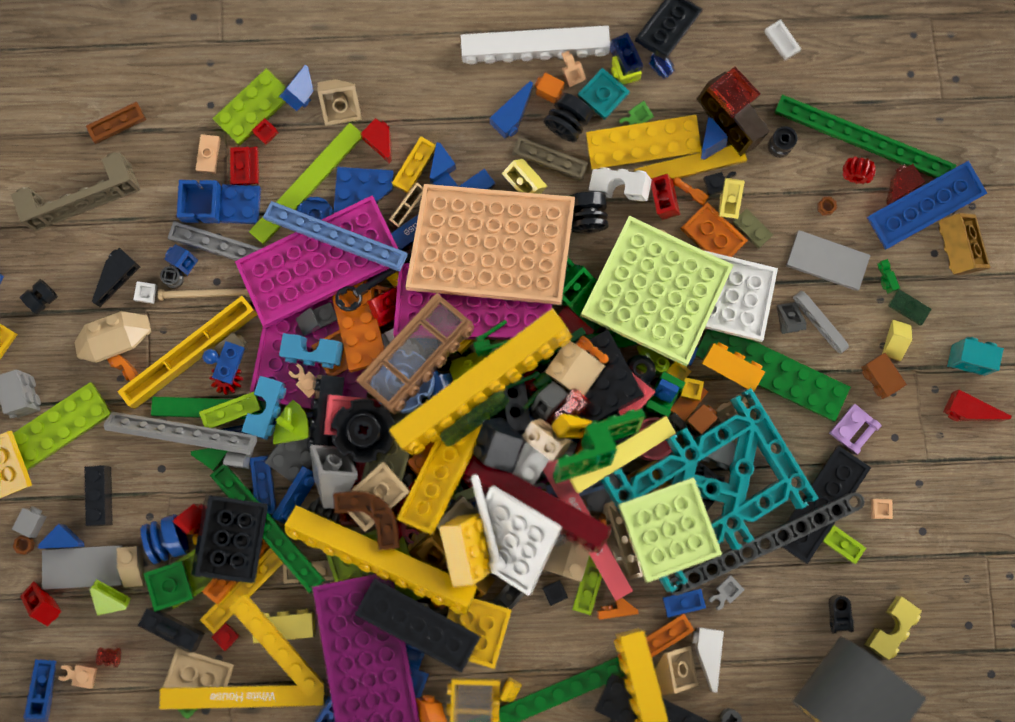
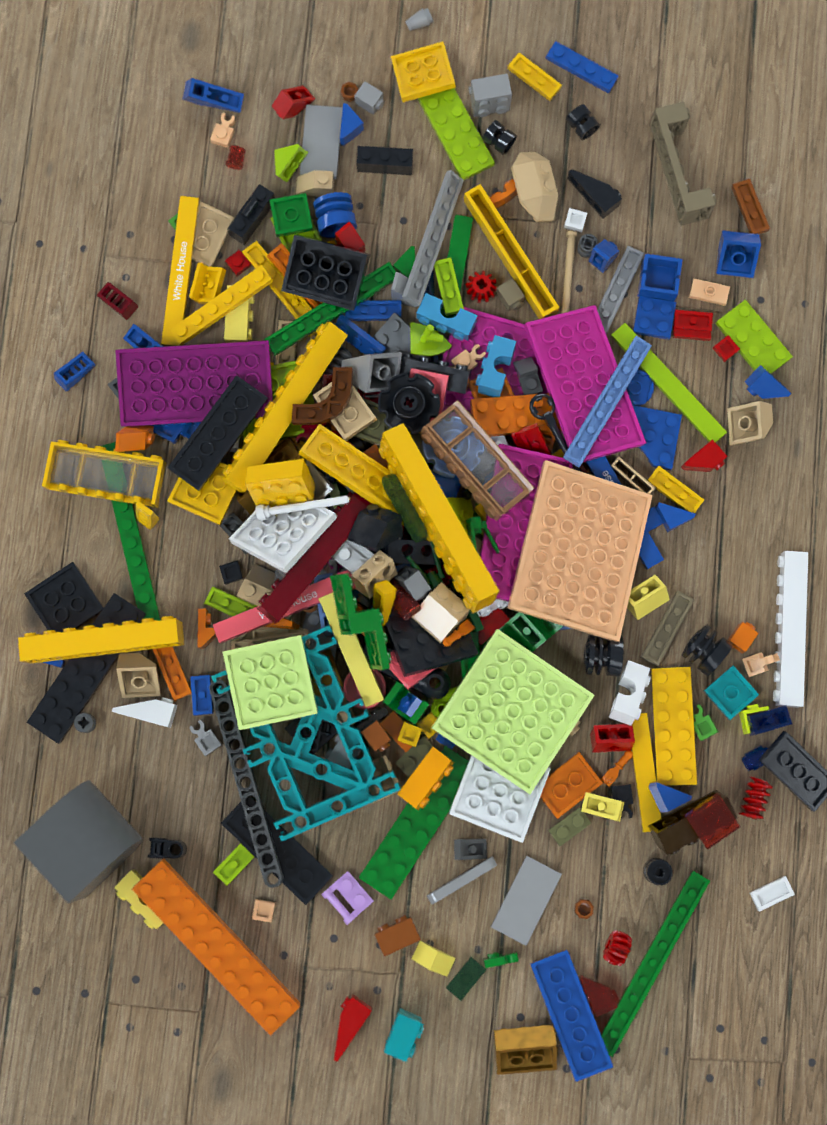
camera: 100 degrees right, 0 degrees up
blue plate [203,341,245,385] -> none
blue slope [490,81,533,139] -> none
none -> orange brick [132,858,300,1036]
none -> yellow bracket [189,263,226,305]
none -> olive plate [395,736,433,777]
none -> black wheel [482,120,517,155]
none -> blue slope [716,230,761,278]
none -> red piece [738,776,773,820]

